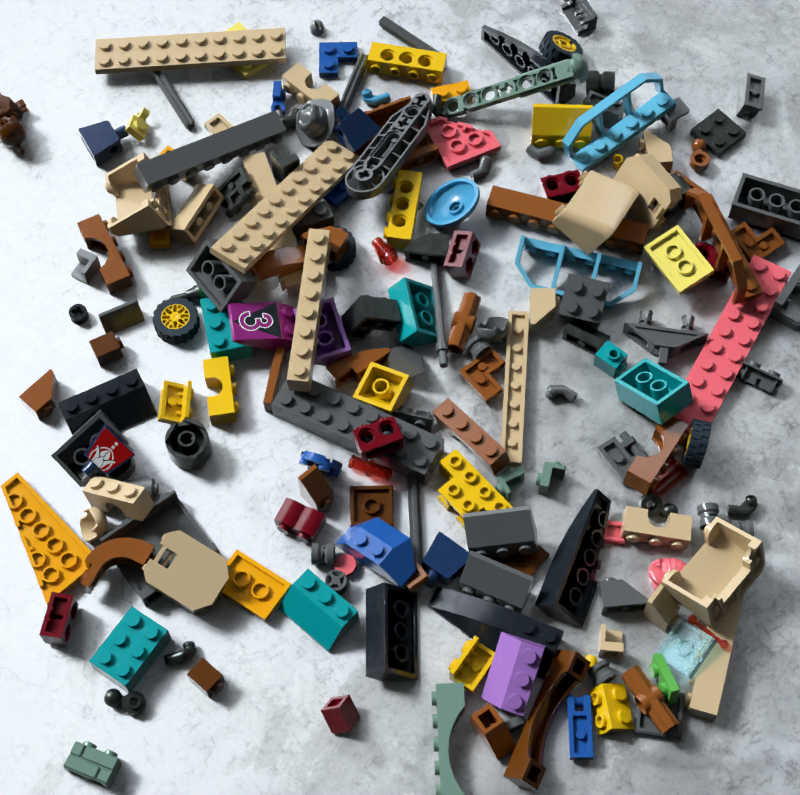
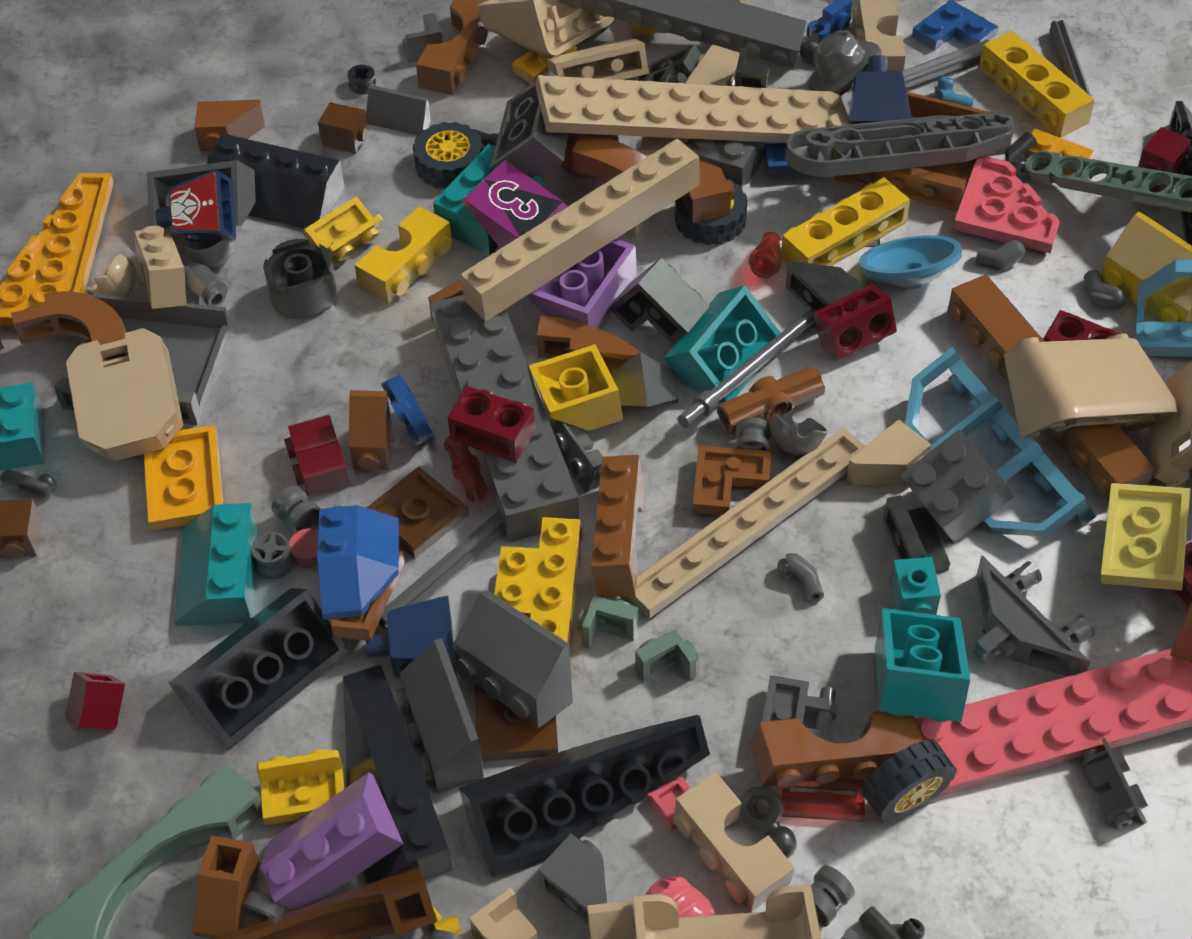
camera: 45 degrees right, 10 degrees down
none -> dark red brick [1138,127,1191,210]

